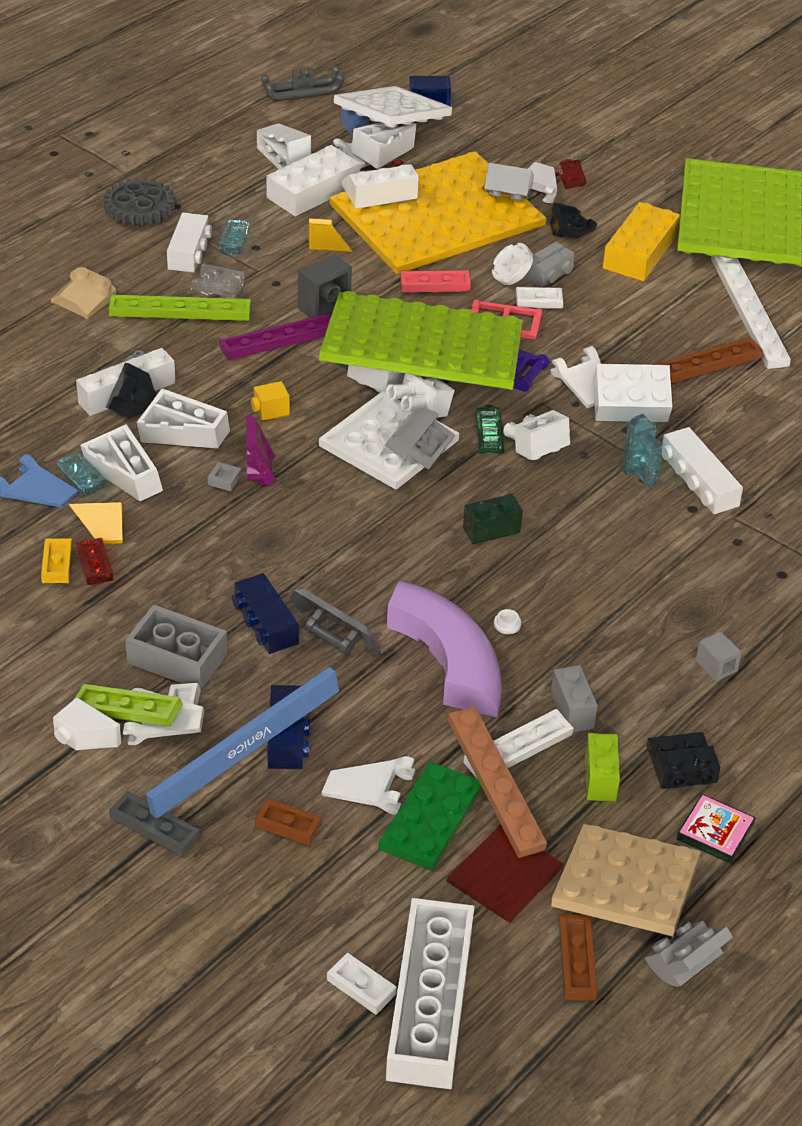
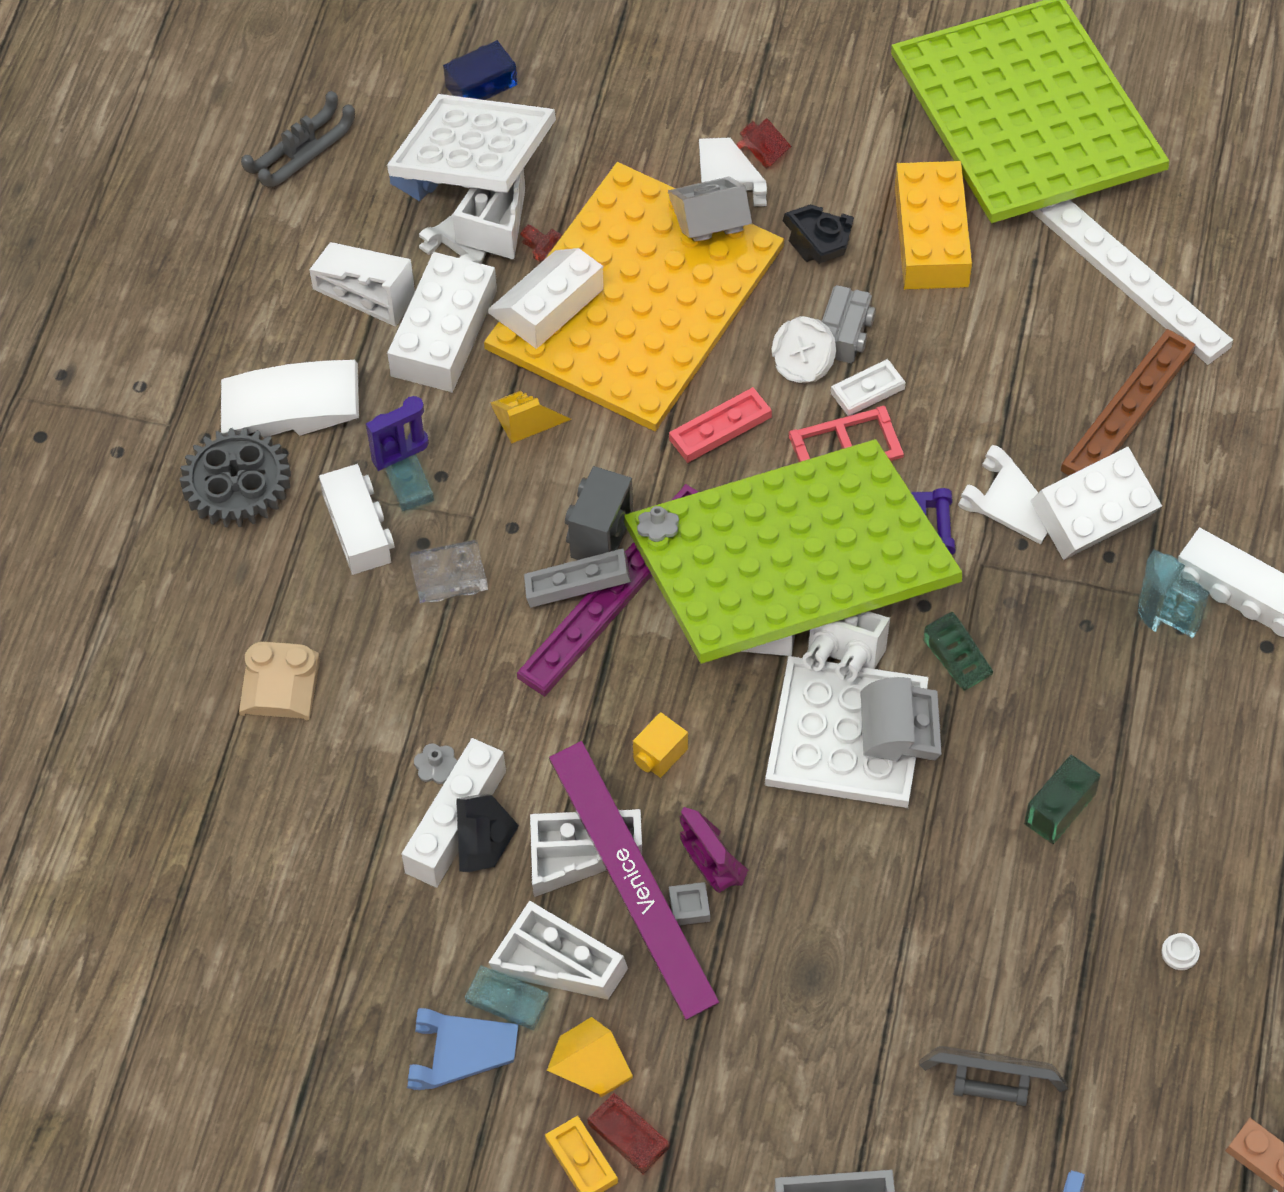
camera: 25 degrees left, 15 degrees up
lime plate [109,295,251,321] -> none
clear blue brick [232,573,299,654] -> none
lavender brick [387,580,502,717] -> none
white brick [503,410,570,460] -> none
none -> white slope [221,360,359,438]
none -> dark purple plate [366,396,429,471]
none -> light grey plate [524,548,630,608]
none -> magenta tile [549,741,719,1021]
none -> light grey plant [637,506,679,542]

